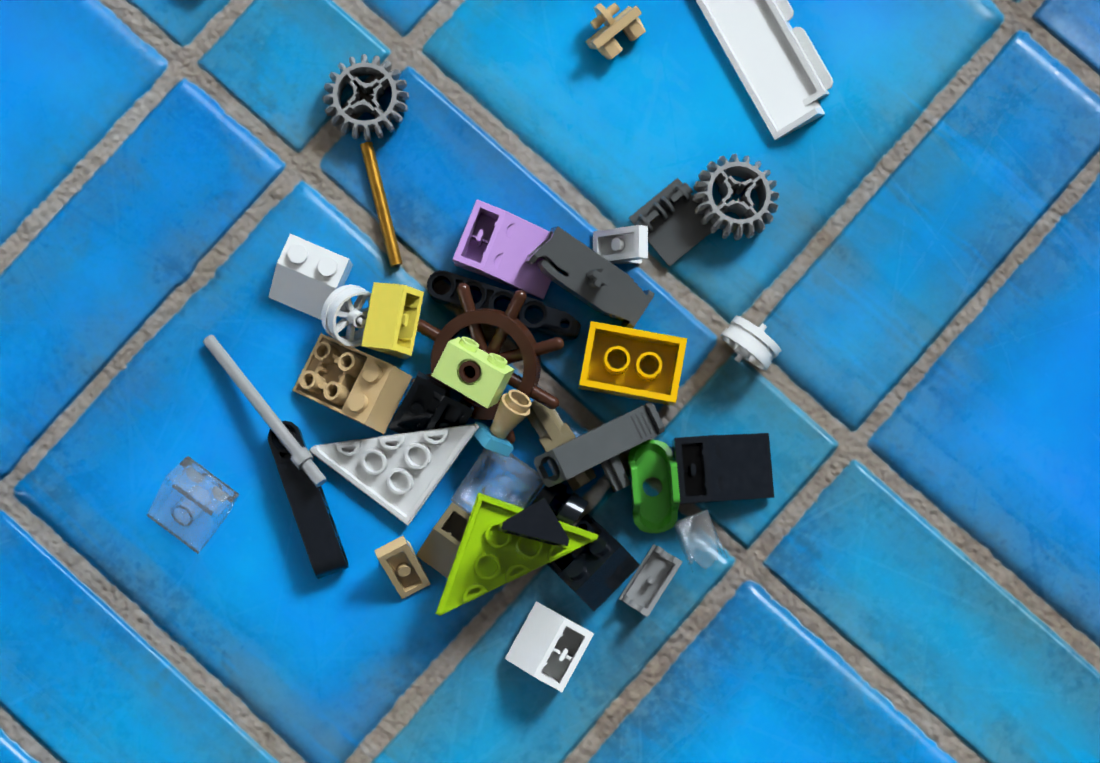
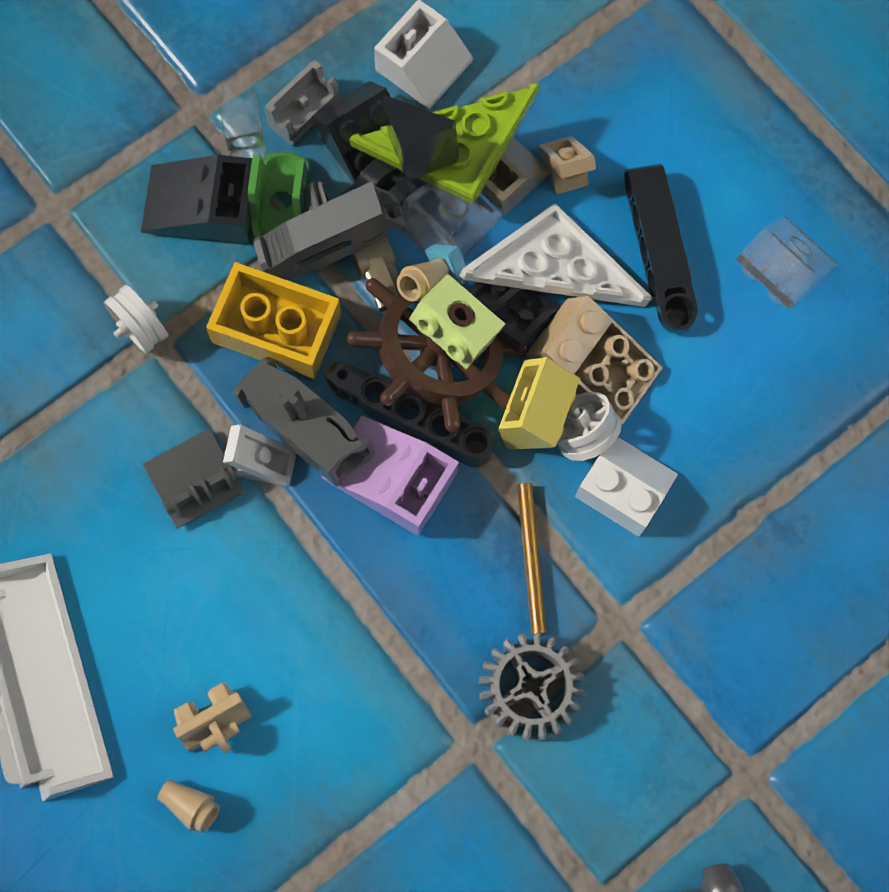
camera: 175 degrees left, 10 degrees down
light grey bar [203,335,327,487] -> none
light grey gear [692,153,779,241] -> none

